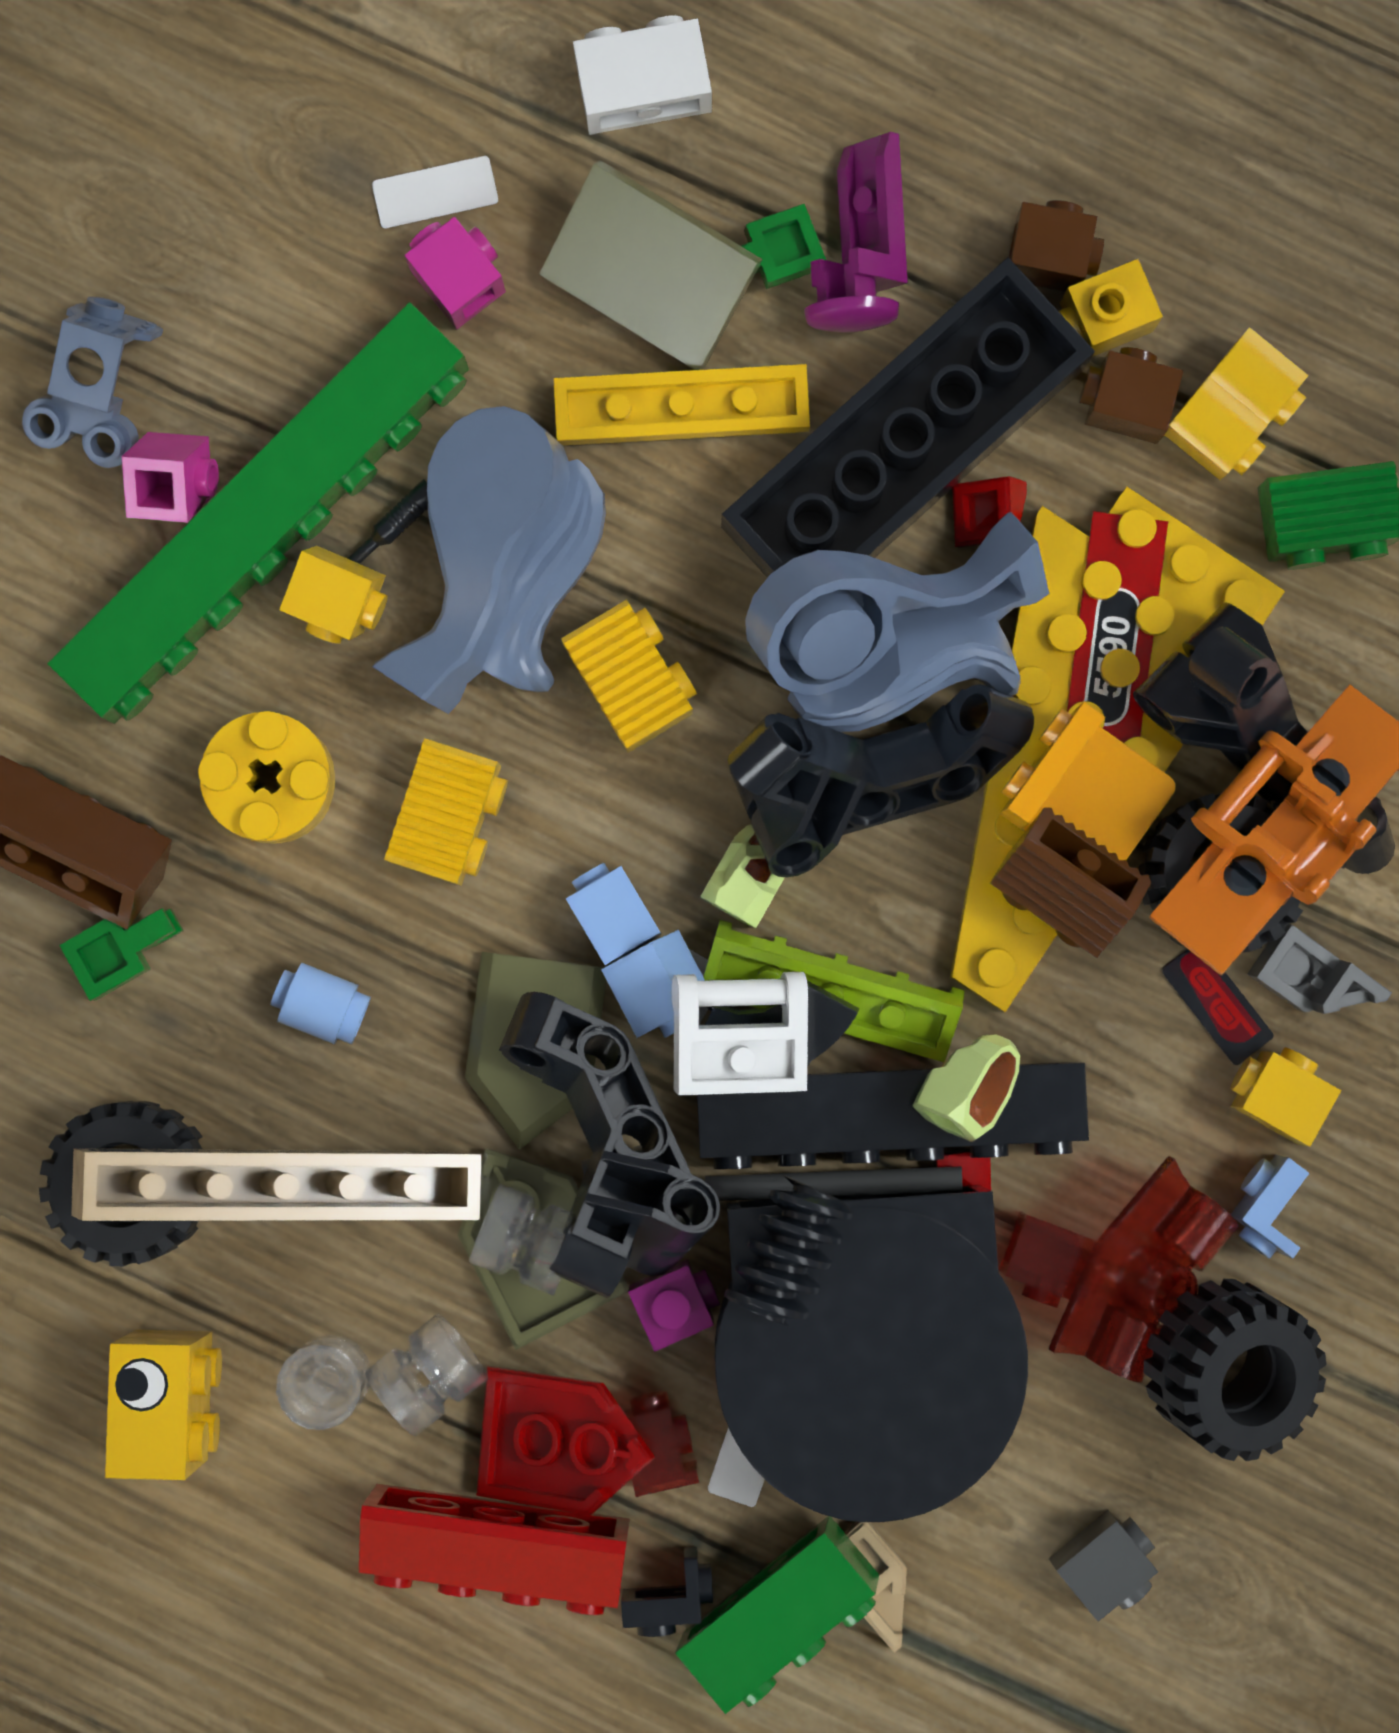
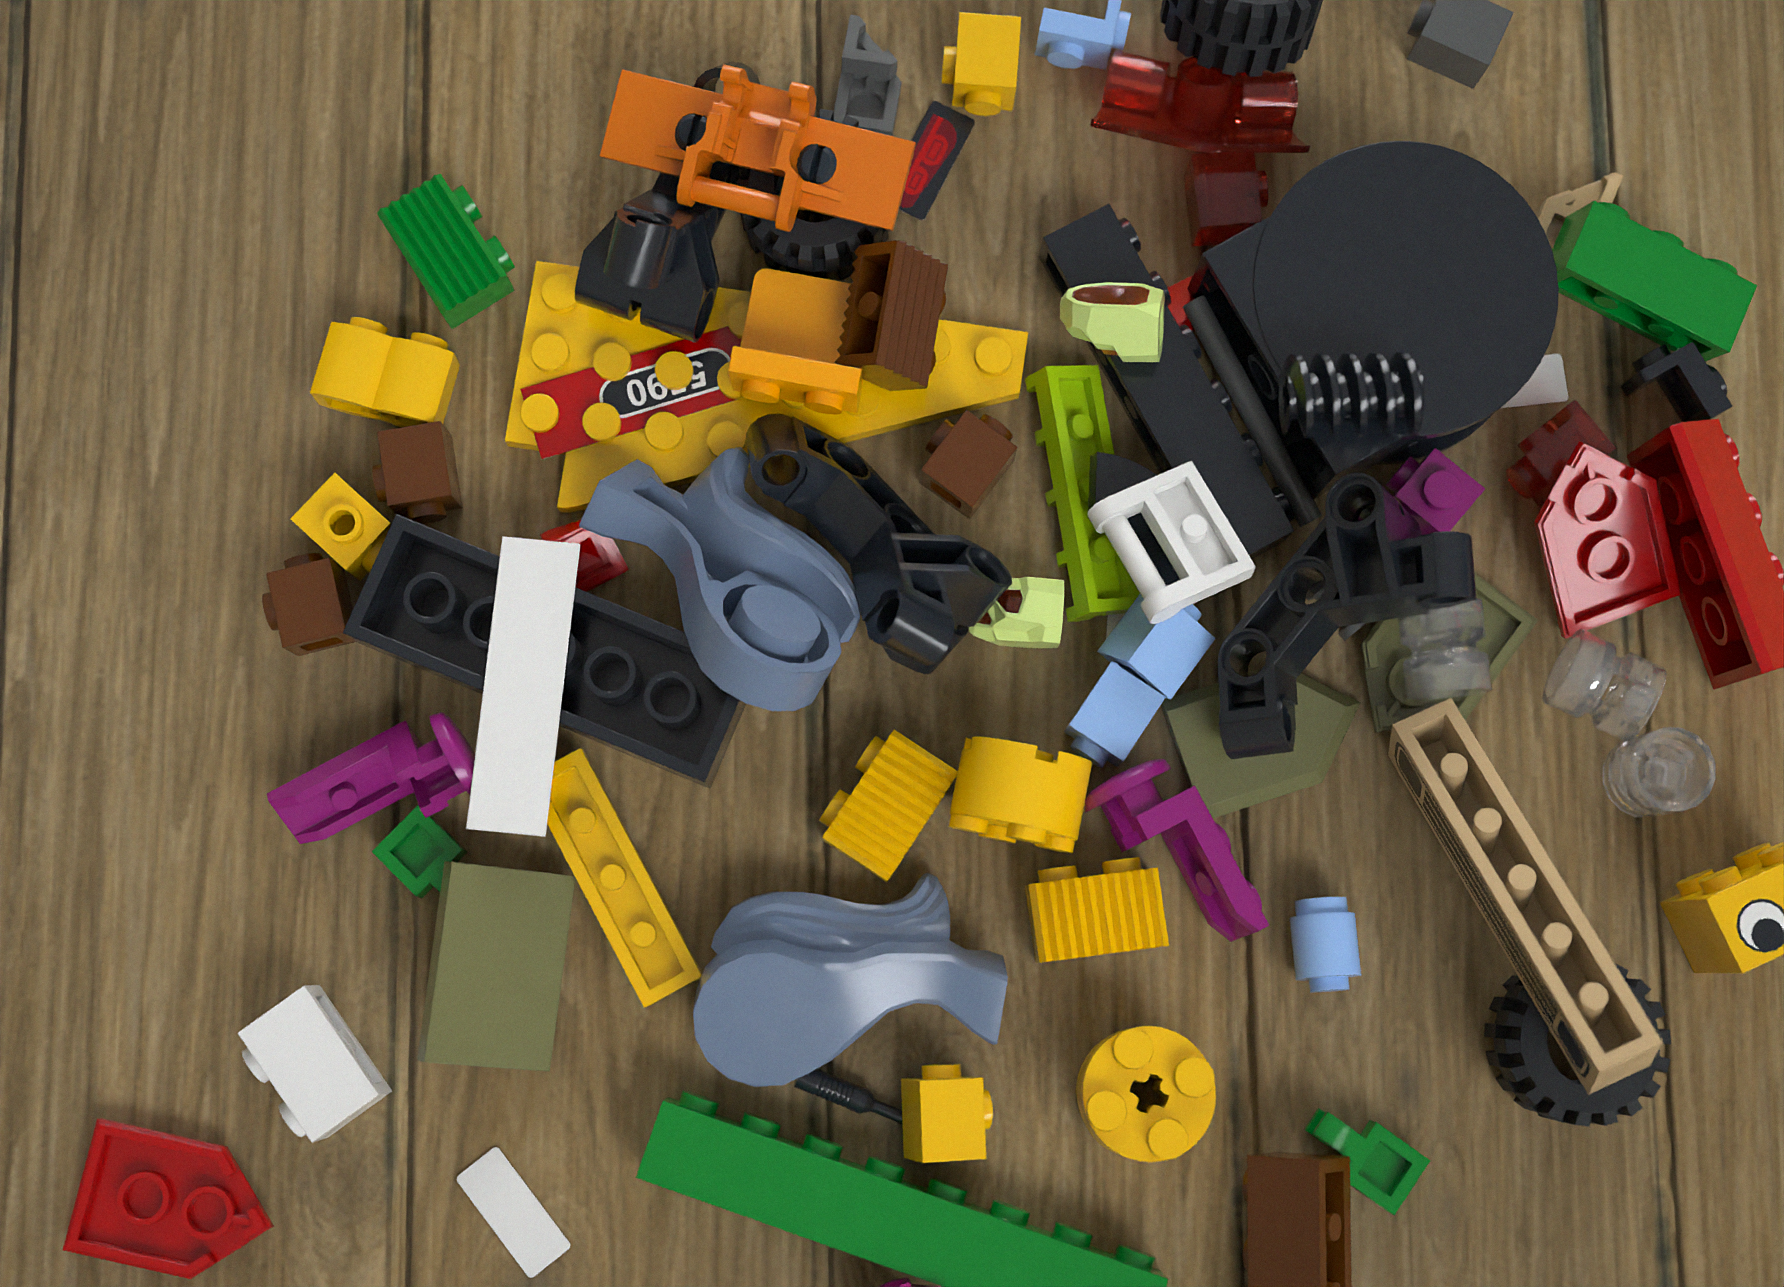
camera: 120 degrees left, 5 degrees down
dark pink brick [404,216,506,330] -> none
none -> white sticker [466,536,580,837]
none -> reddish brown brick [920,410,1018,520]
none -> yellow brick [948,736,1092,853]
none -> magenta piece [1084,759,1269,942]

